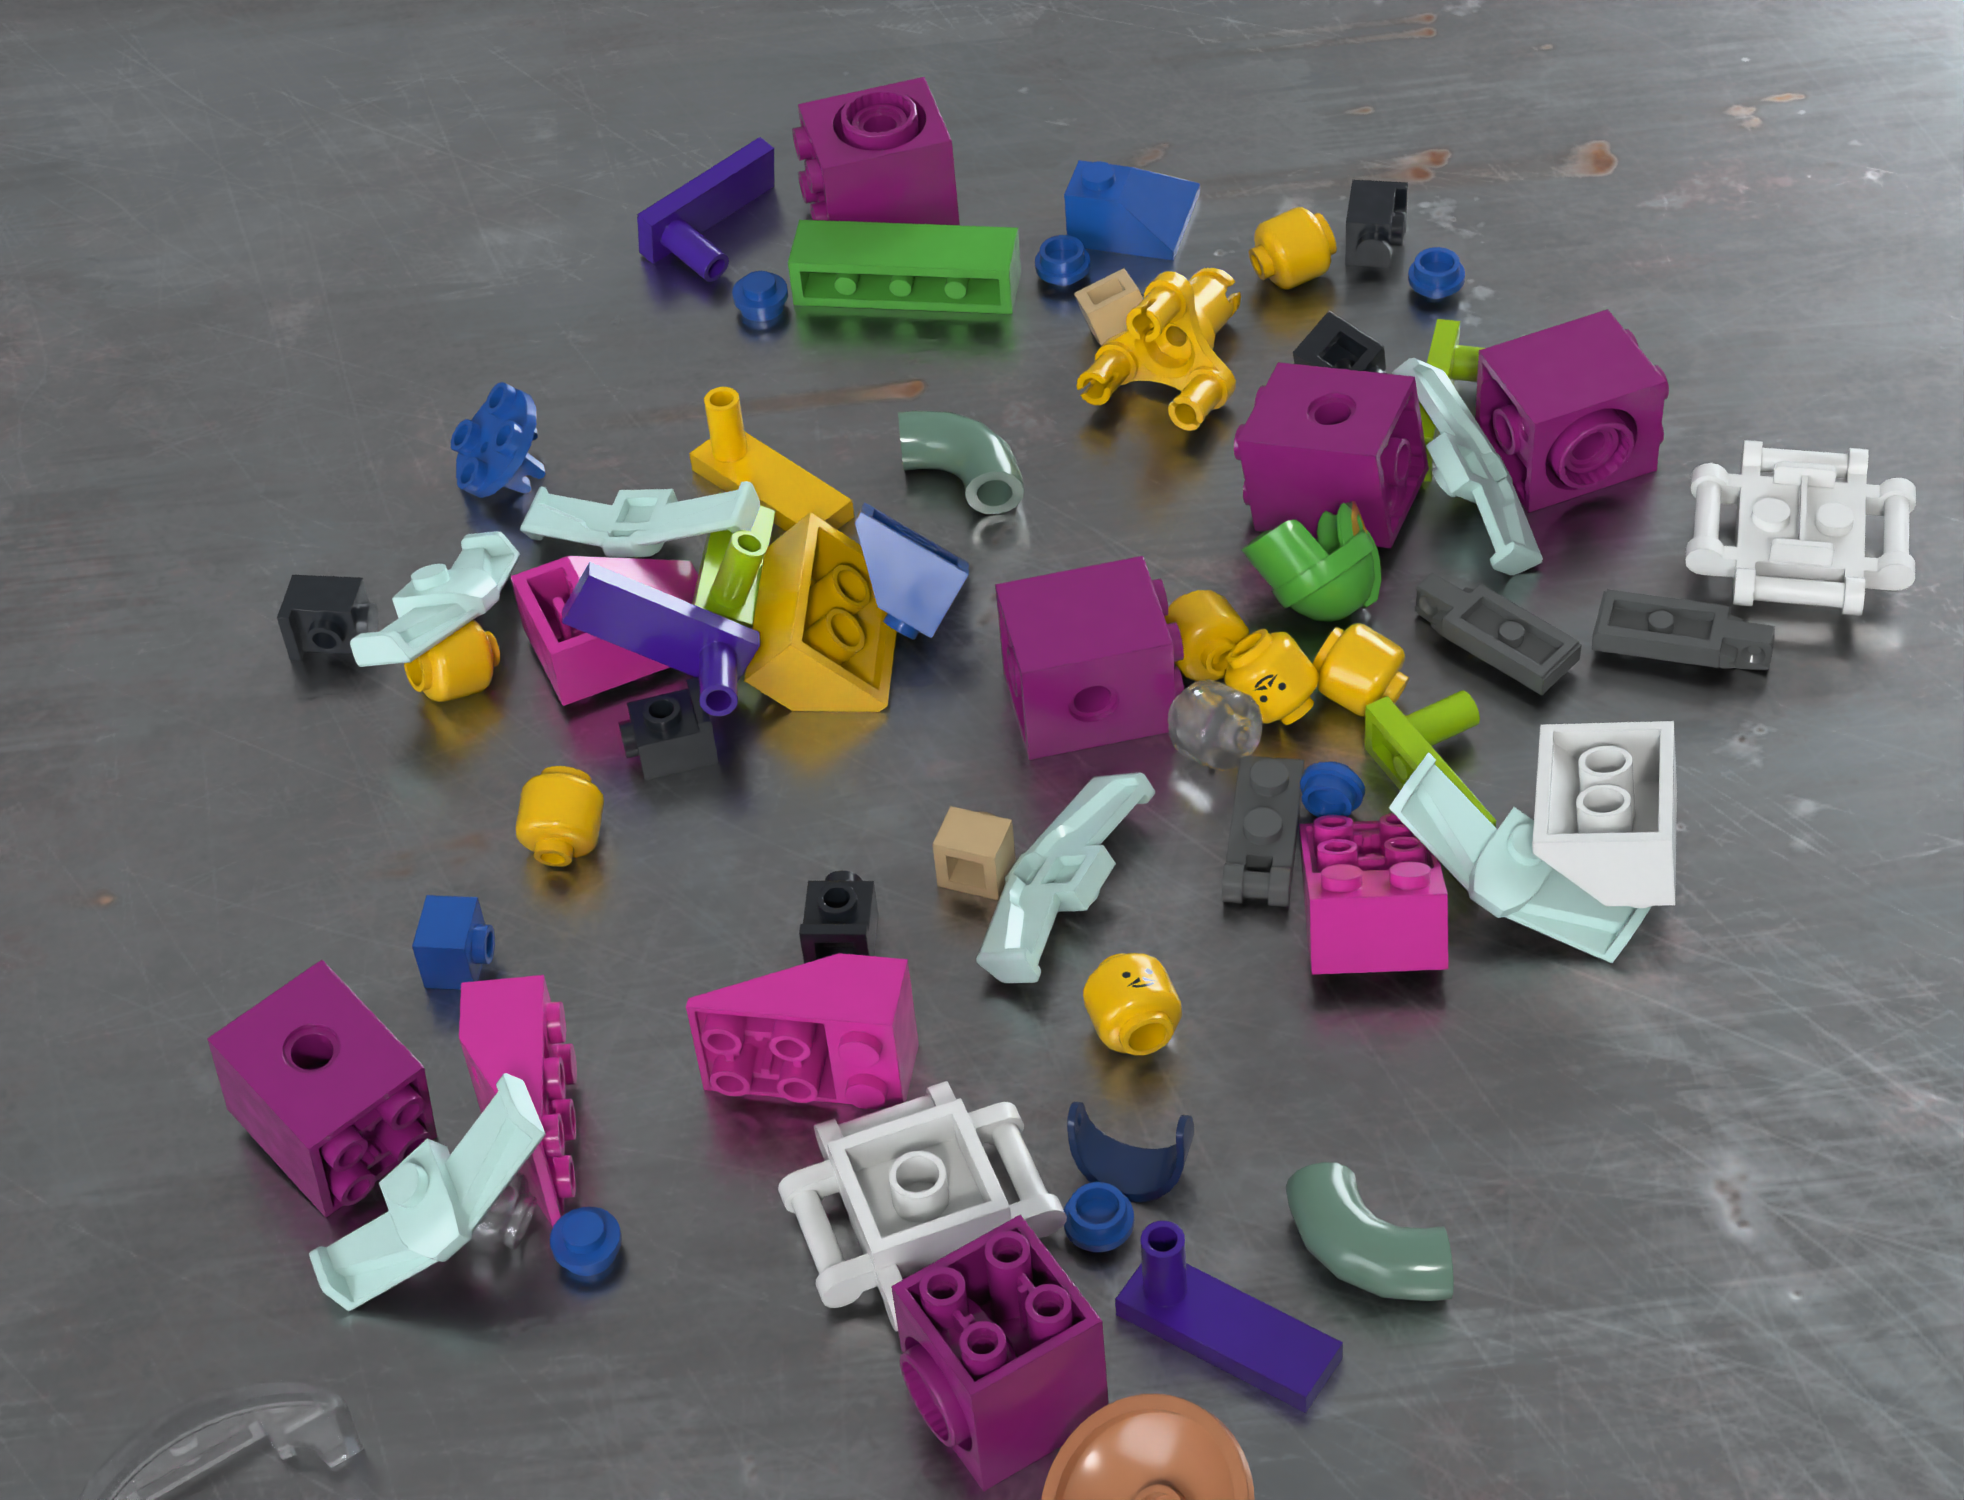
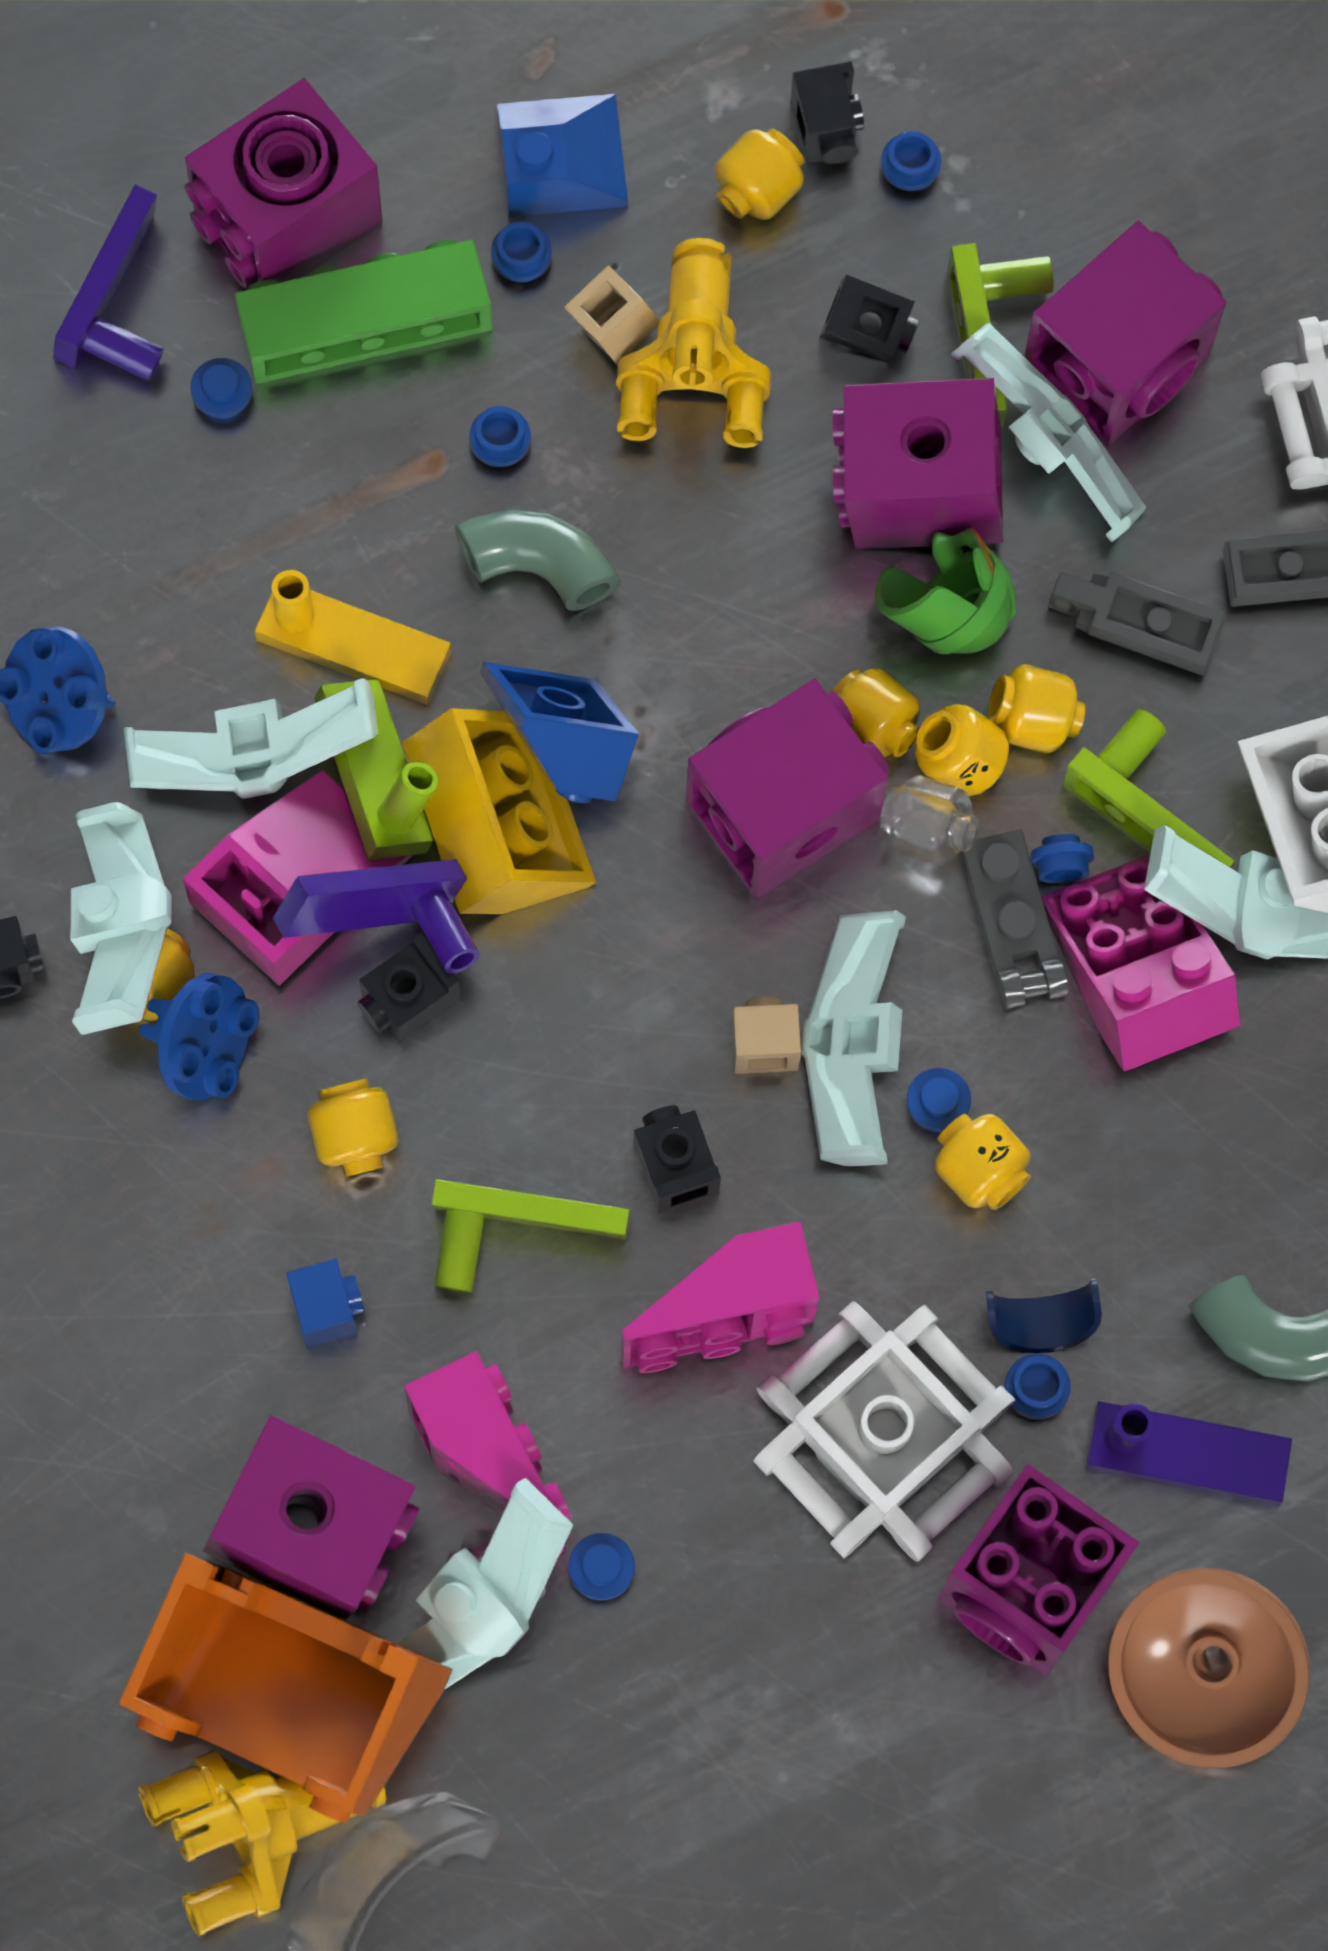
camera: 30 degrees left, 25 degrees up
none -> orange windscreen [119,1553,453,1823]
none -> blue plate [138,973,260,1101]
none -> yellow wheel [138,1749,386,1937]
none -> lime piece [432,1179,630,1293]
none -> blue plate [469,406,531,467]
none -> blue plate [907,1068,971,1132]

